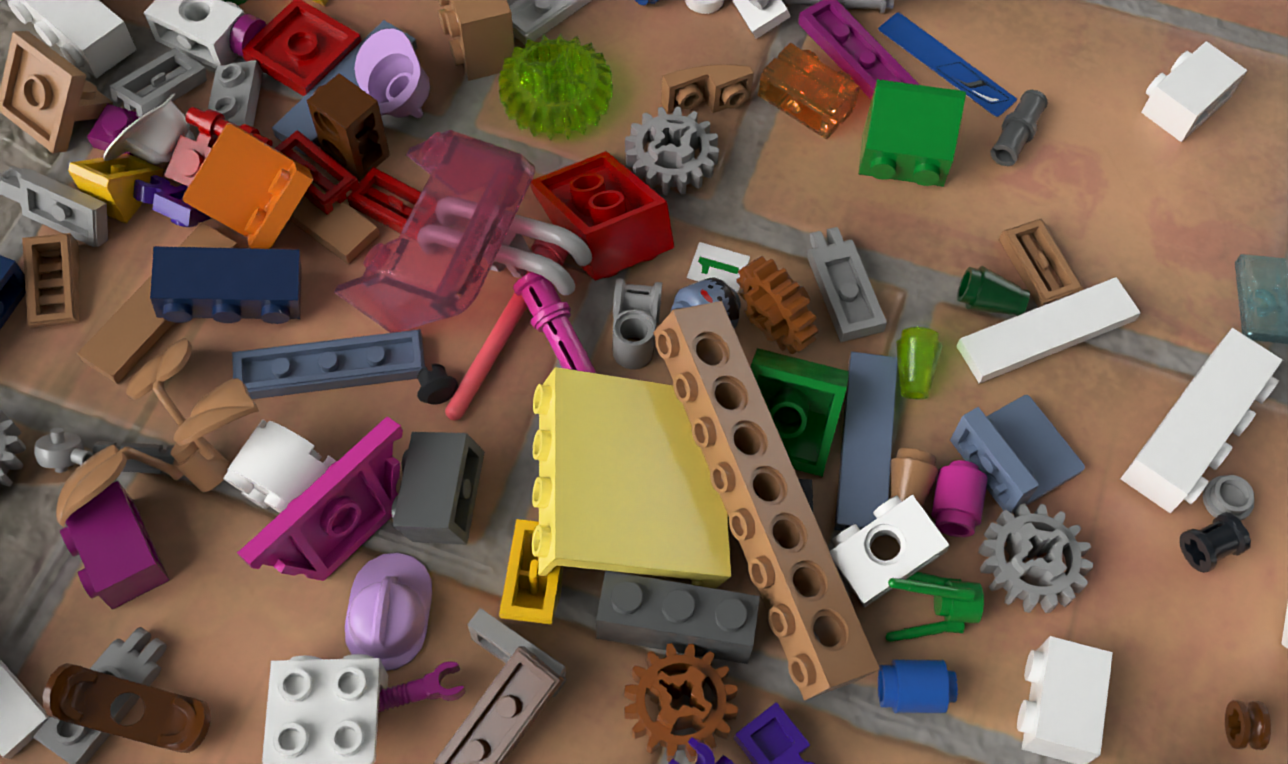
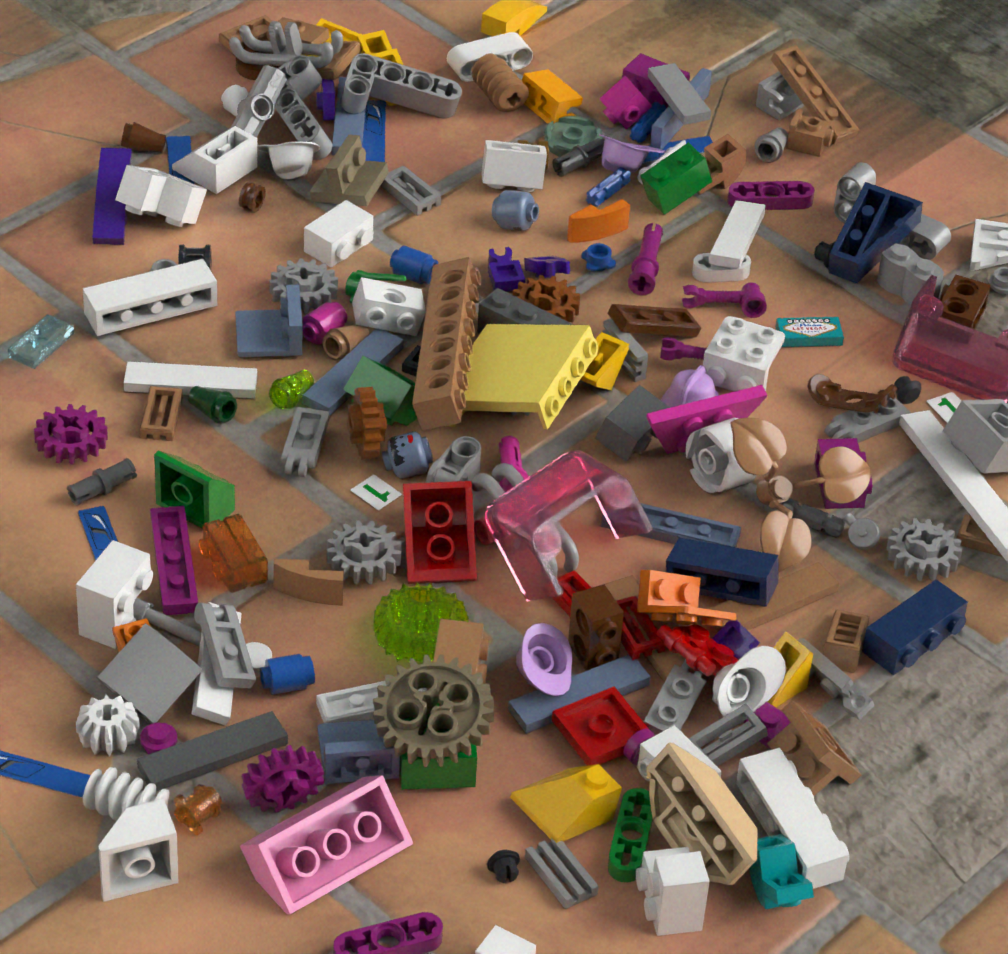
camera: 155 degrees left, 20 degrees down
none -> magenta gear [34,404,108,465]

